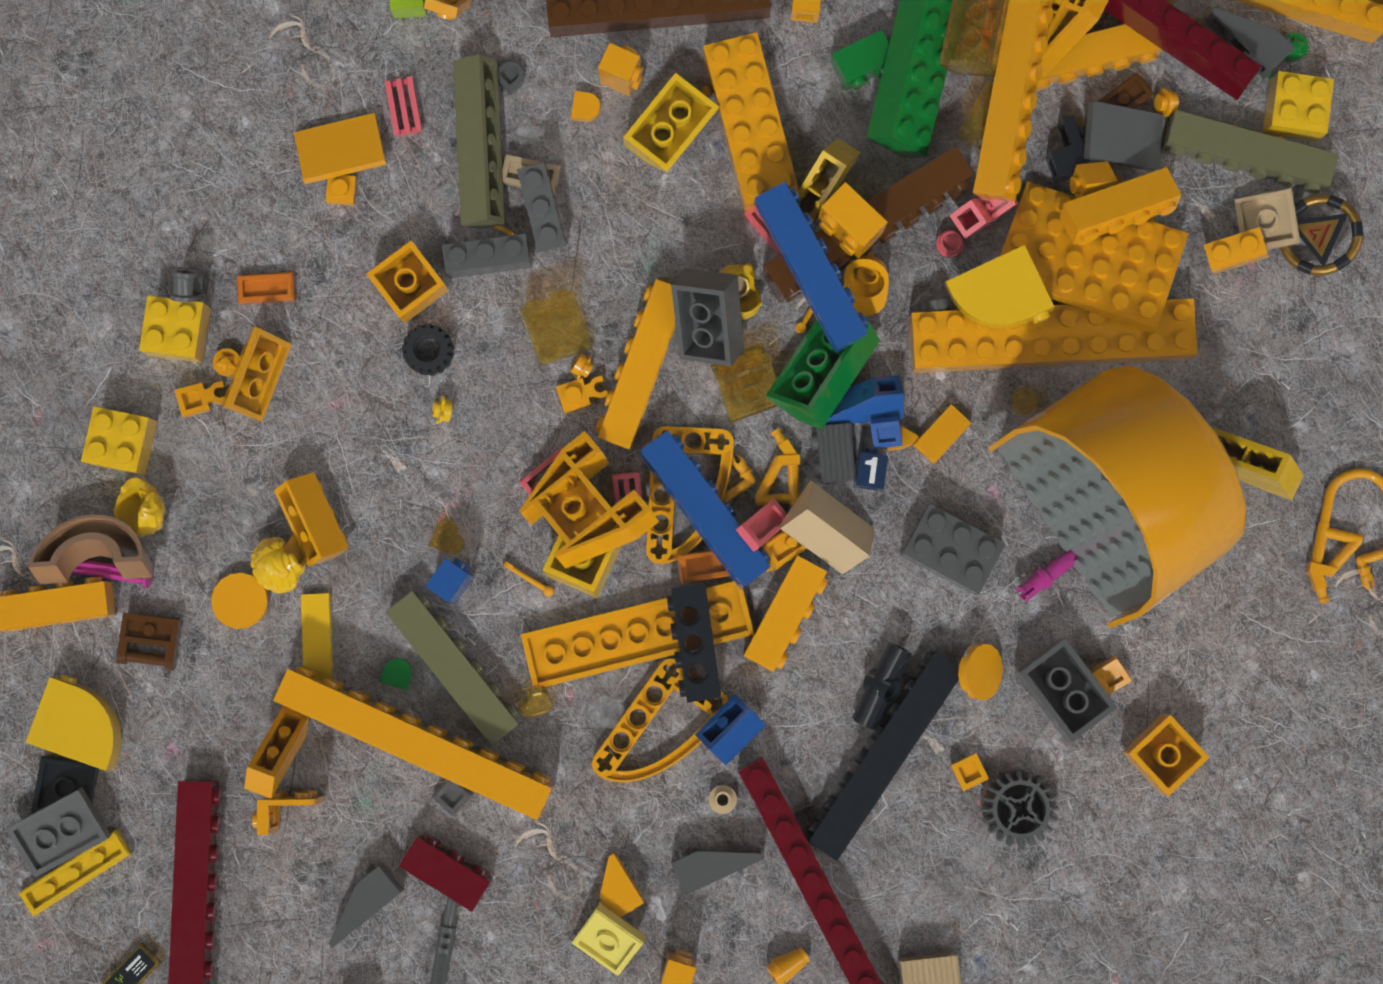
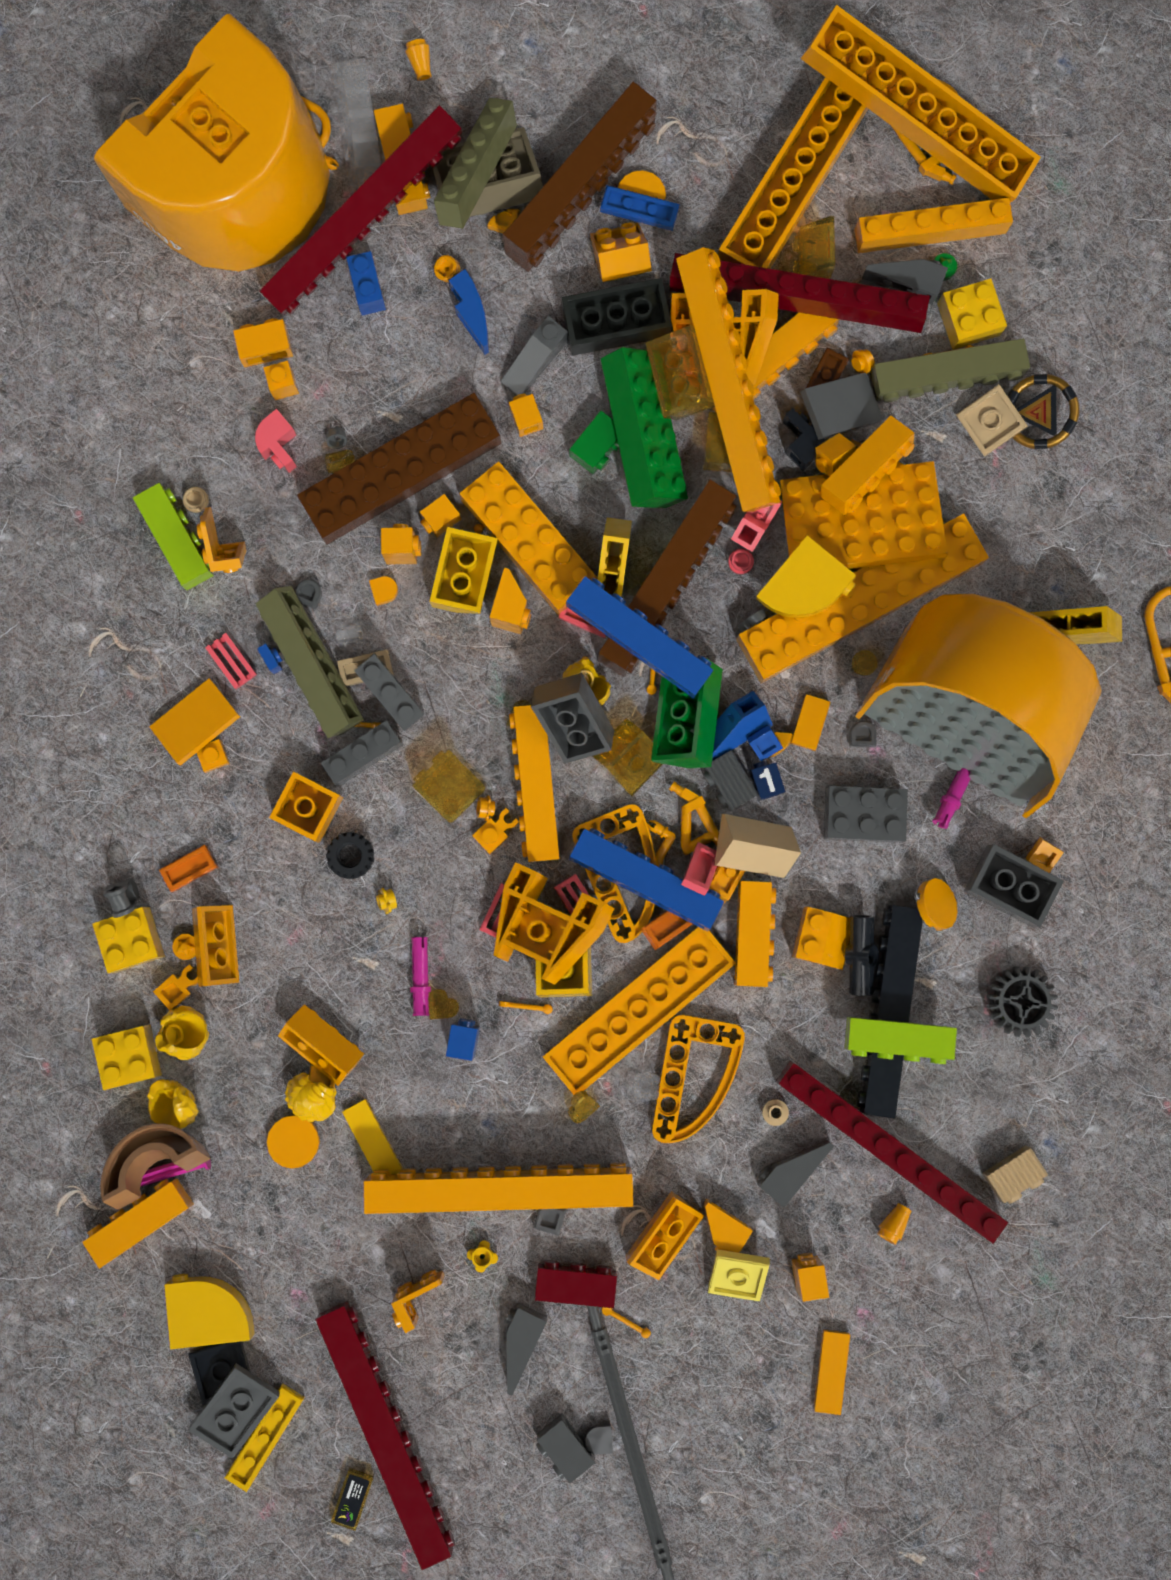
camera: 30 degrees left, 0 degrees up
reddish brown plate [116,613,182,670] -> none
light orange brick [244,706,309,799] -> none
green tile [380,659,413,690] -> none
olive brick [385,591,521,746] -> none
black brick [666,584,721,703] -> none
blue brick [695,694,766,765] -> none
light orange brick [818,182,888,258] -> none
light orange piece [843,252,889,316] -> none
light orange plate [950,753,989,791] -> none
light orange brick [1122,713,1210,796] -> none
light orange brick [1204,227,1270,274] -> none
none -> yellow hair [155,1006,209,1060]
none -> blue plate [257,644,283,674]
none -> dark pink pin [410,937,431,1016]
none -> light orange brick [420,494,461,537]
none -> yellow plate [467,1240,498,1273]
none -> light orange slope [489,568,531,635]
none -> light orange hinge [602,1307,651,1338]
none -> light orange slope [626,1191,705,1280]
none -> light orange slope [792,907,850,970]
none -> lime brick [844,1017,957,1064]
none -> flat silver tile [849,721,877,748]

